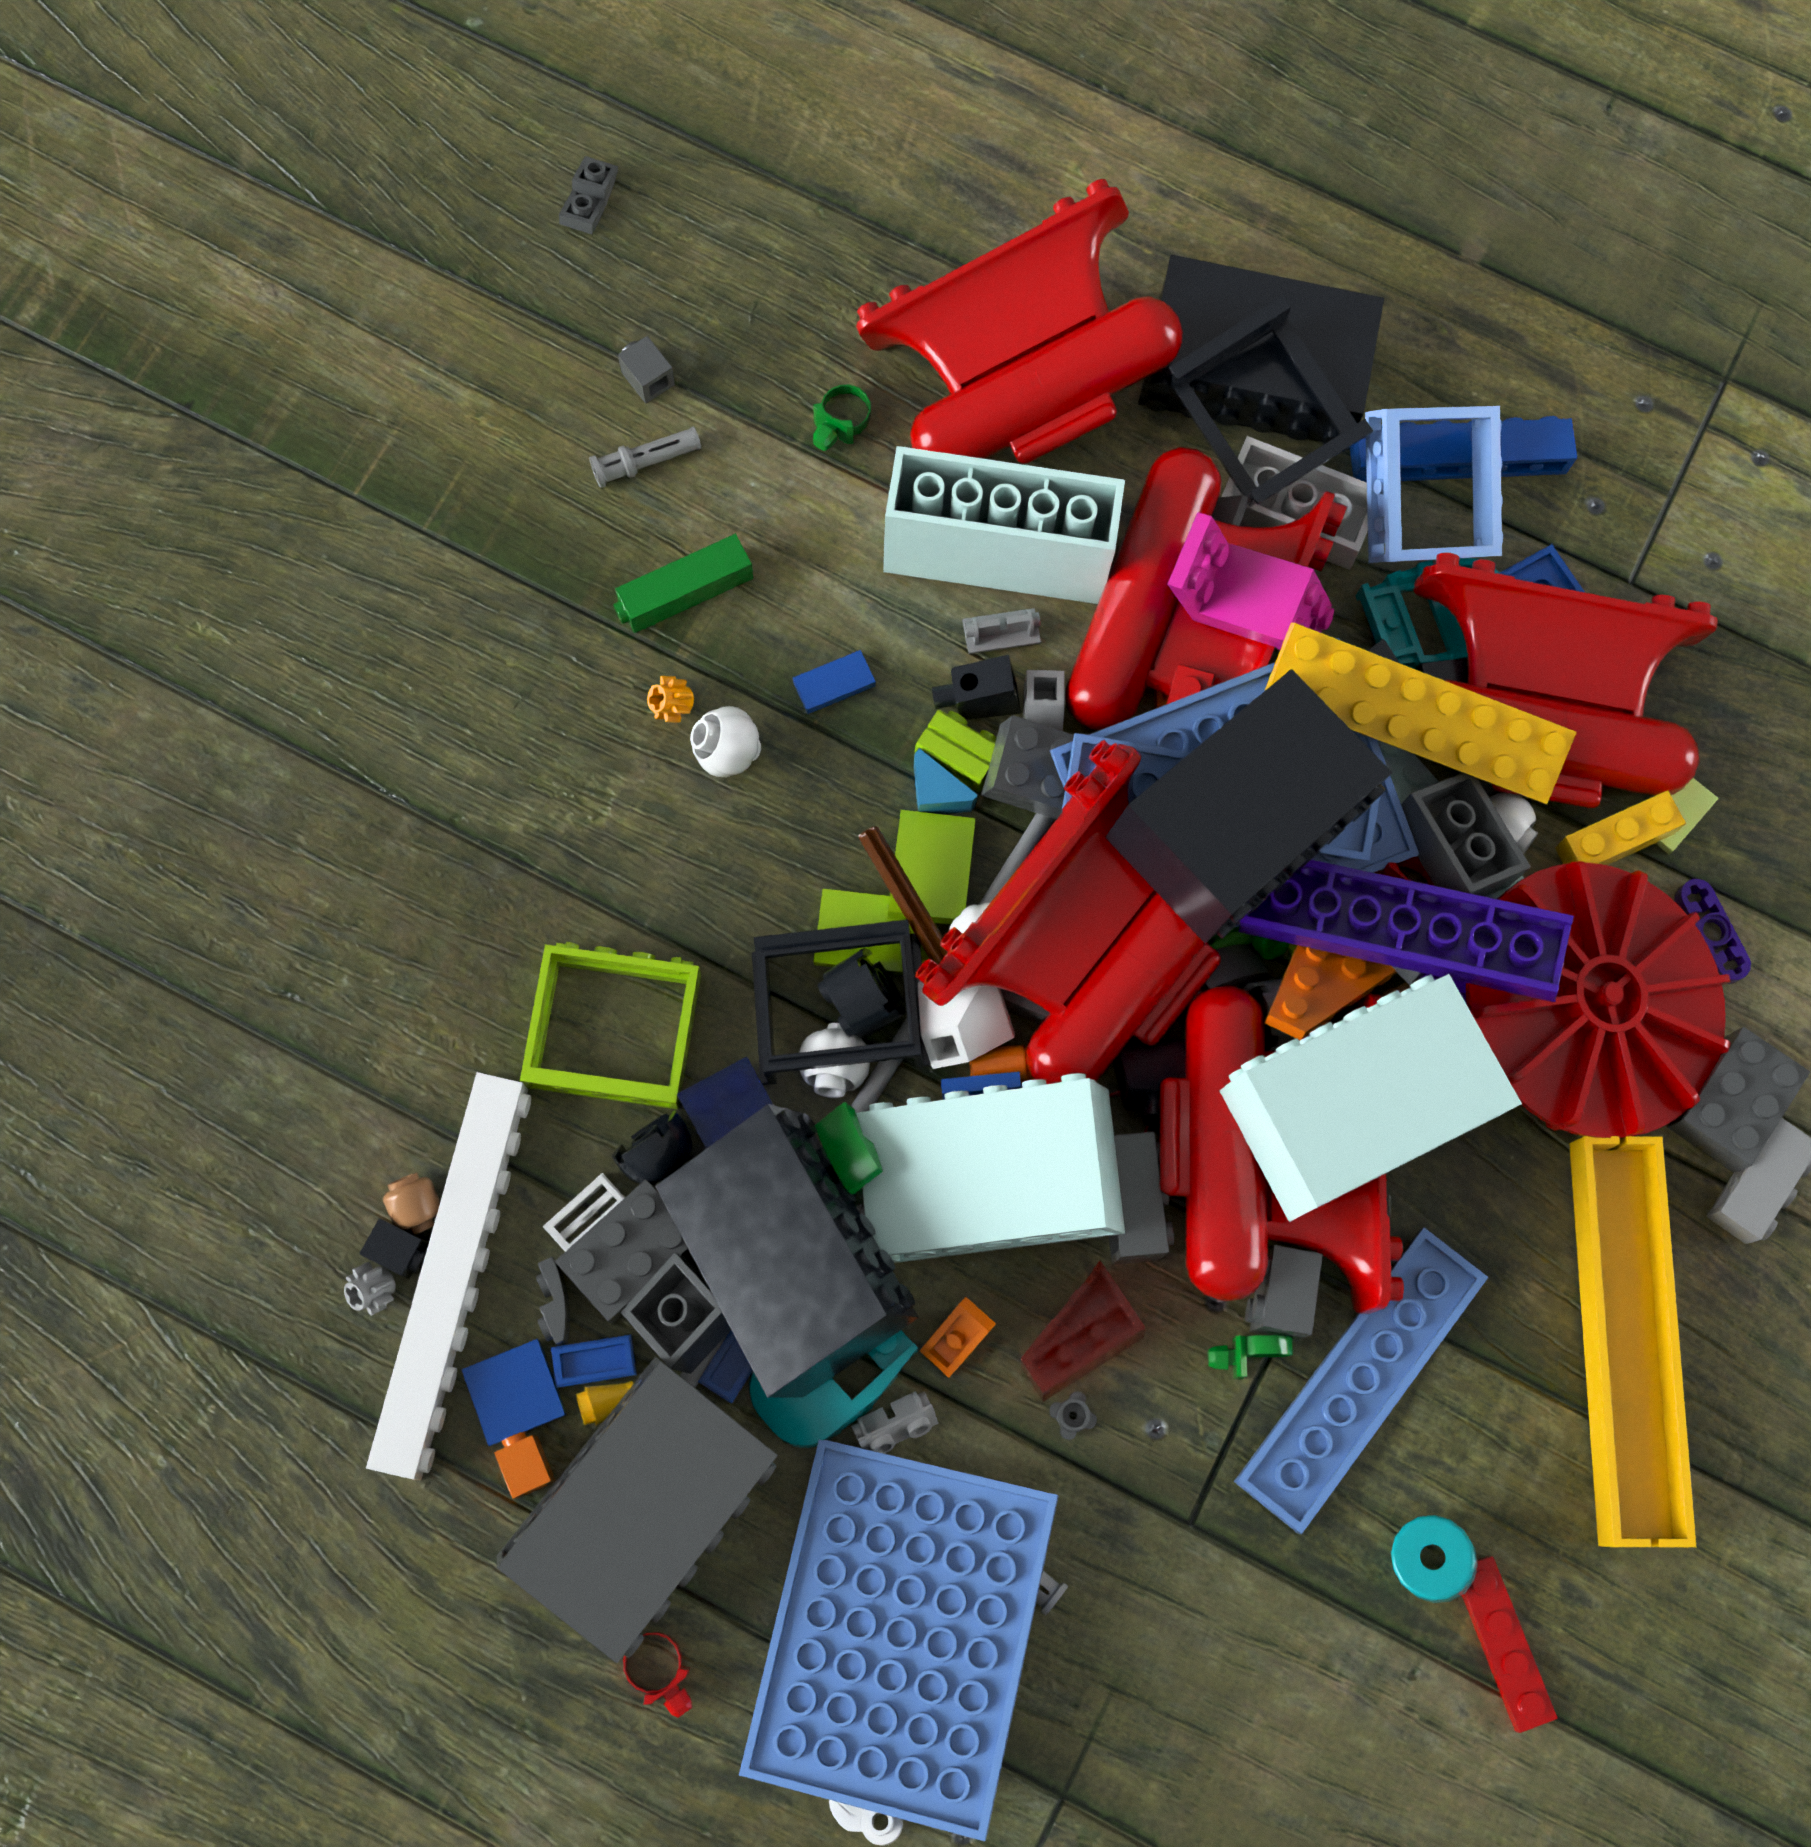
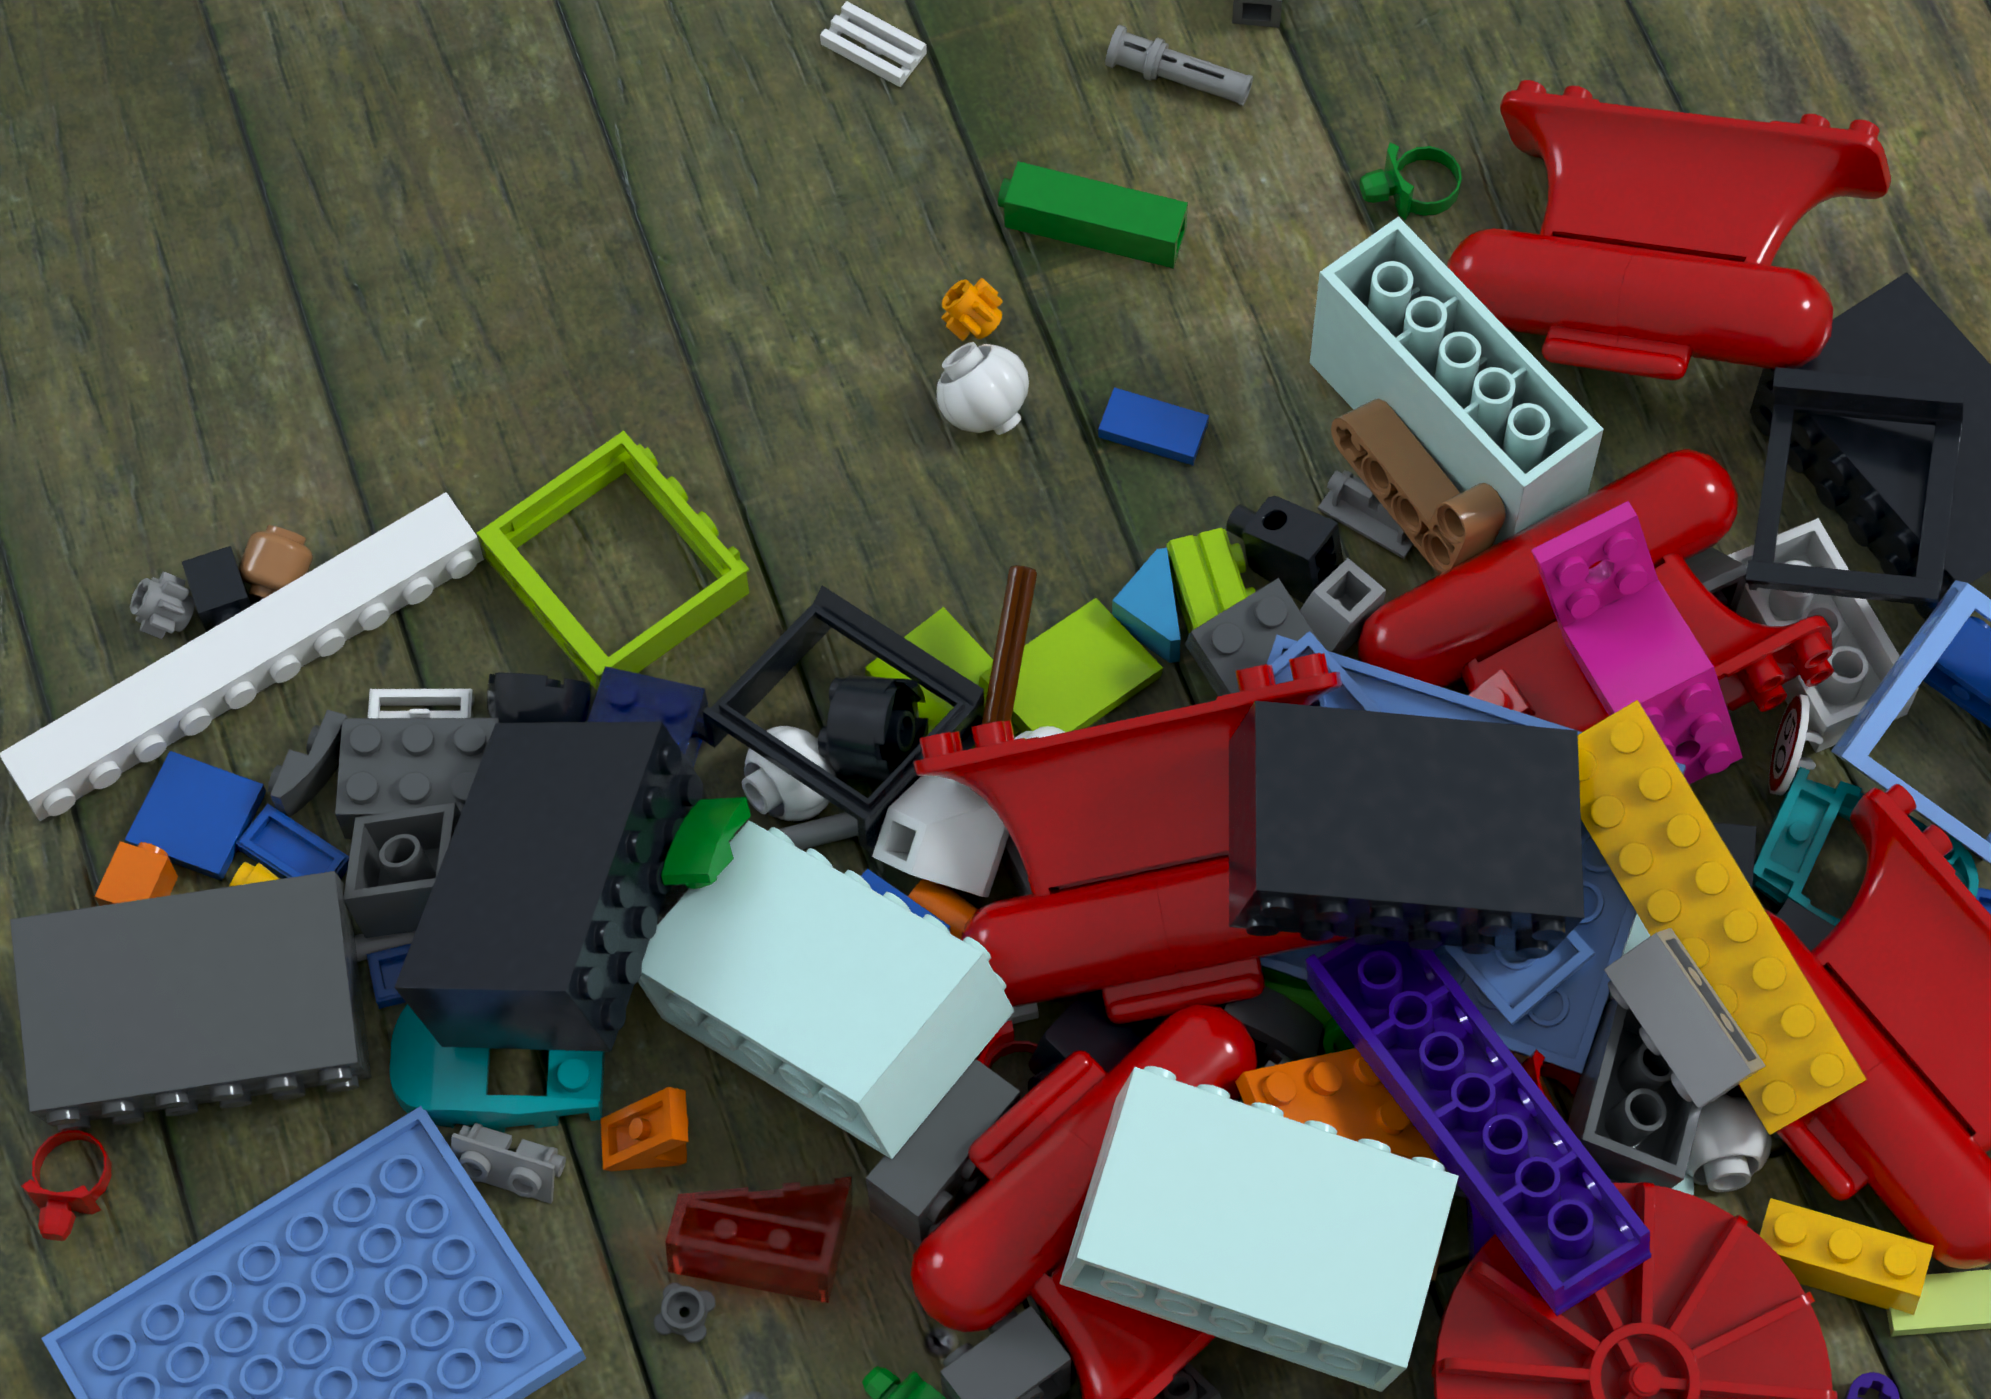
camera: 50 degrees right, 10 degrees down
none -> white tile [820,1,927,87]
none -> medium nougat beam [1331,399,1506,574]
none -> light grey brick [1603,928,1766,1109]
none -> white piece [1768,694,1823,796]

